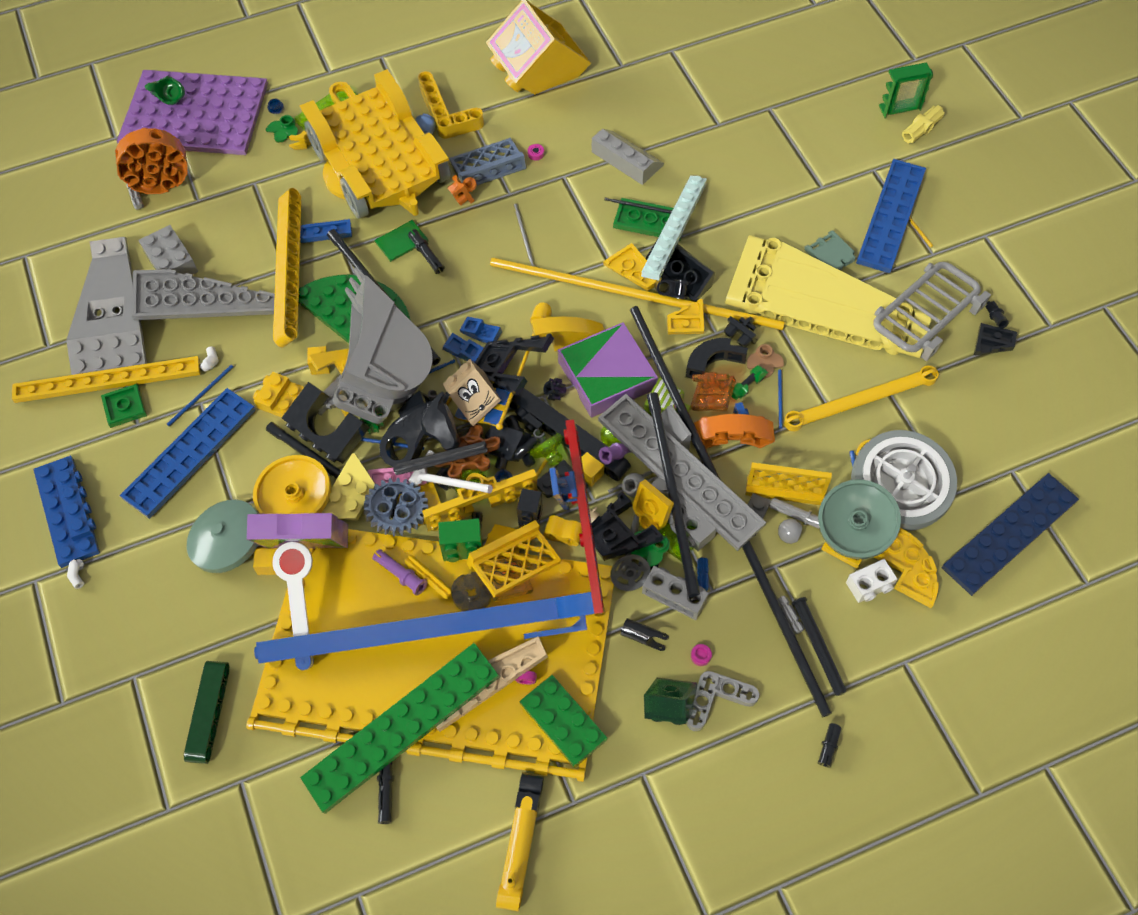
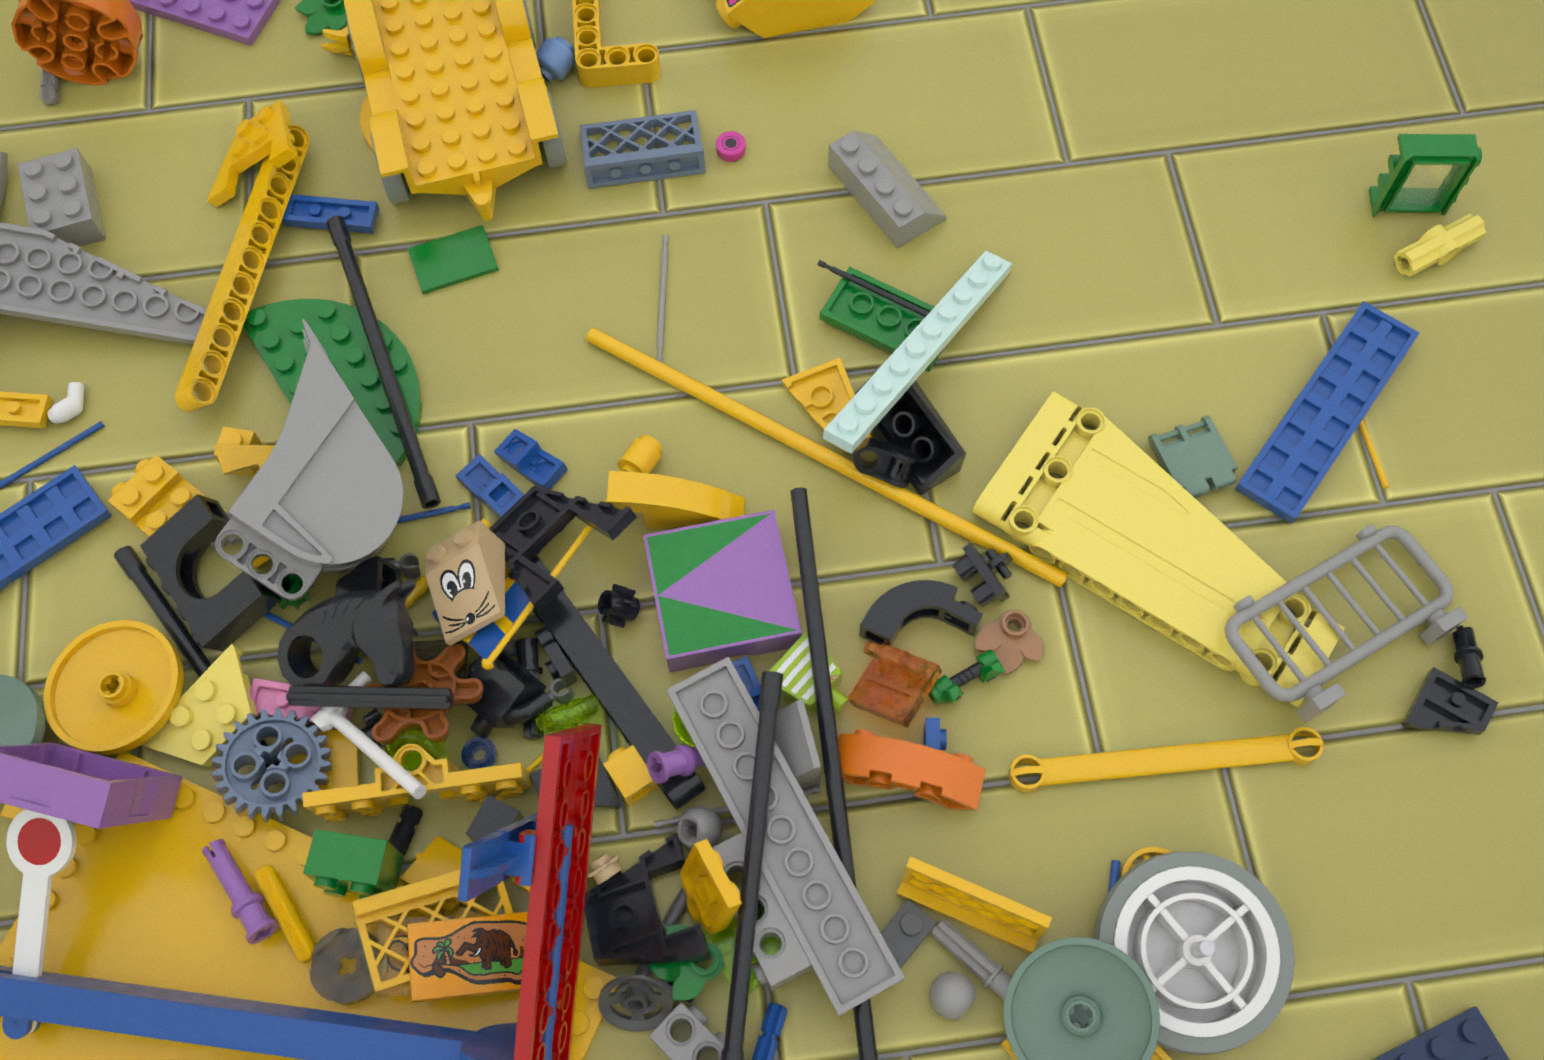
camera: 15 degrees right, 5 degrees up
black pin [408,229,445,274] -> none
orange hips [448,175,477,206] -> none
yellow wing [667,299,704,335] -> none
blue axle [778,370,783,429] -> none
none -> yellow wing [207,100,297,208]
none -> tile [407,912,528,1003]

